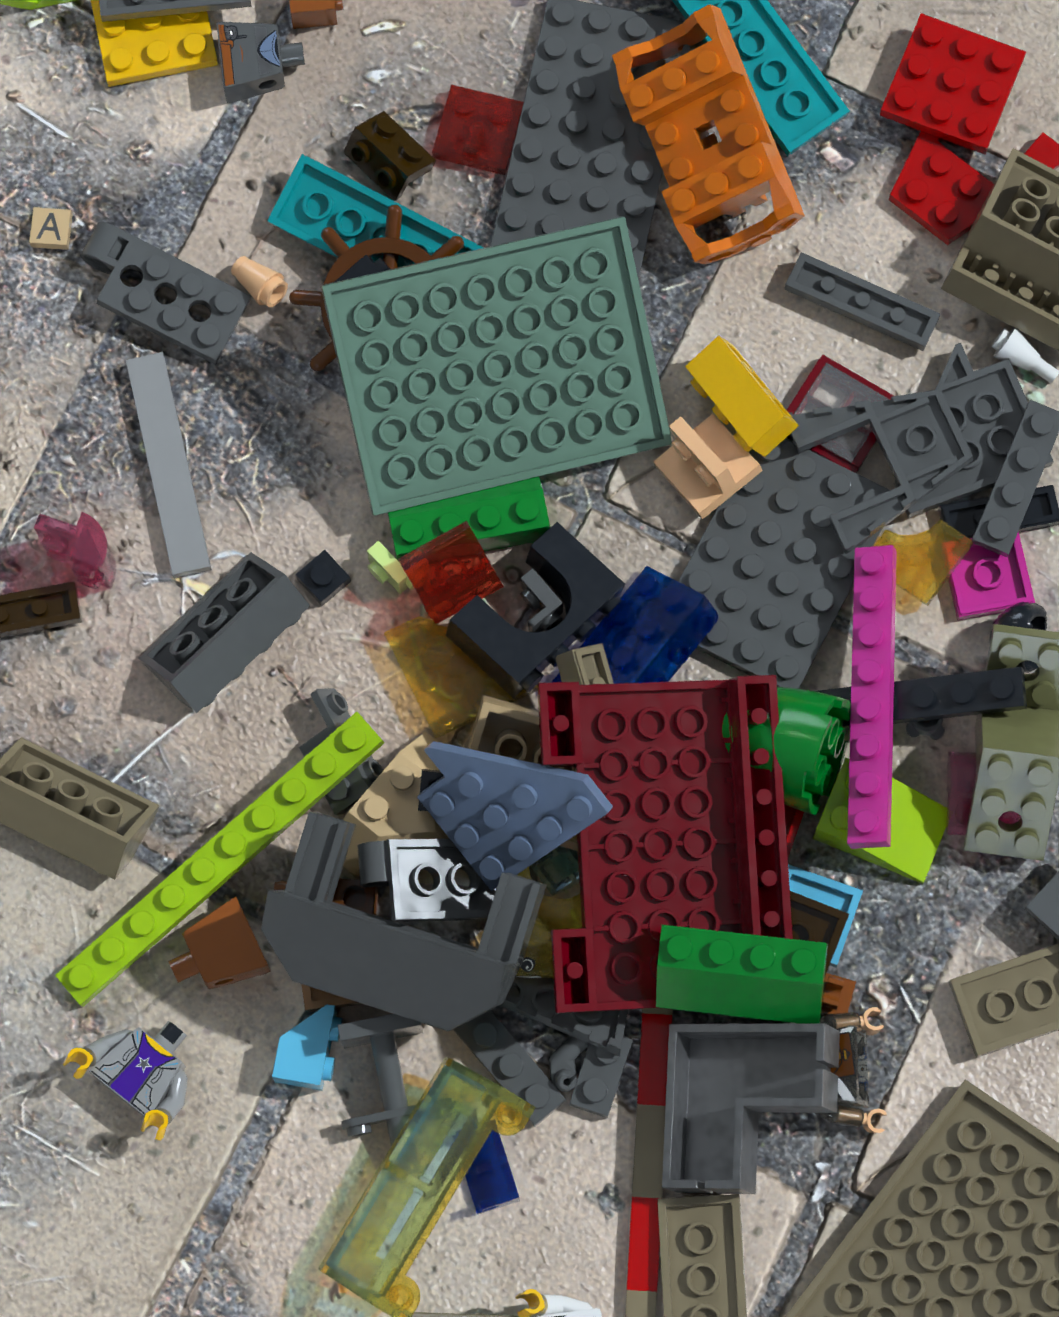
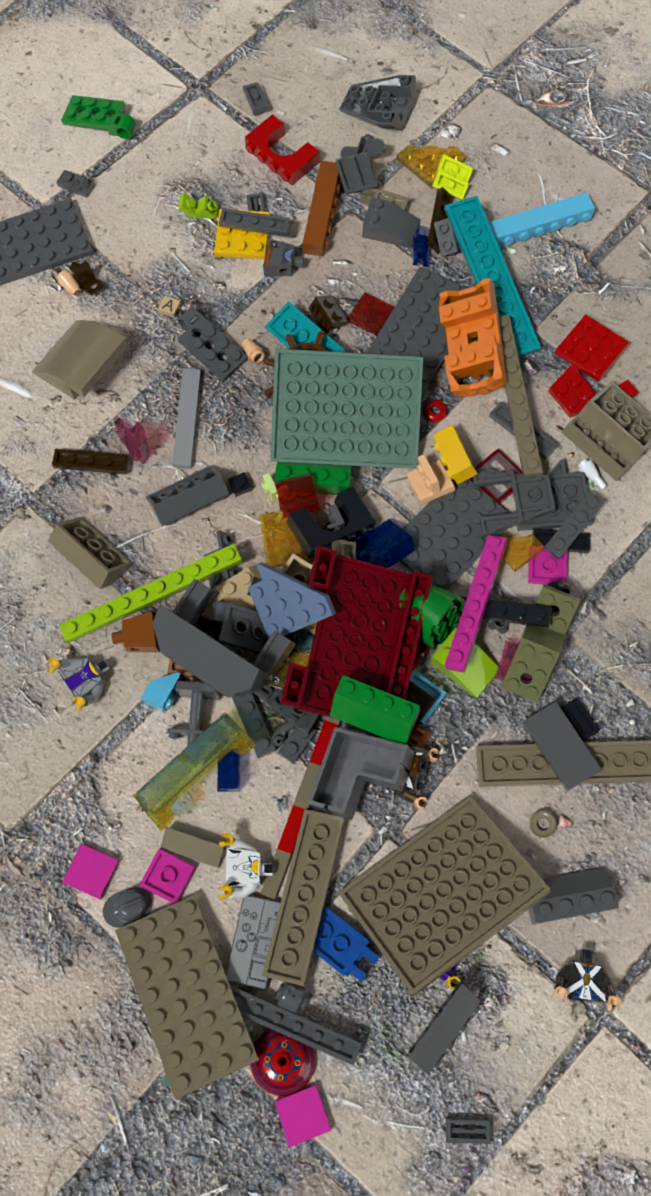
camera: 15 degrees right, 5 degrees down
none -> red piece [423,399,447,423]
none -> dark tan plate [499,315,543,478]

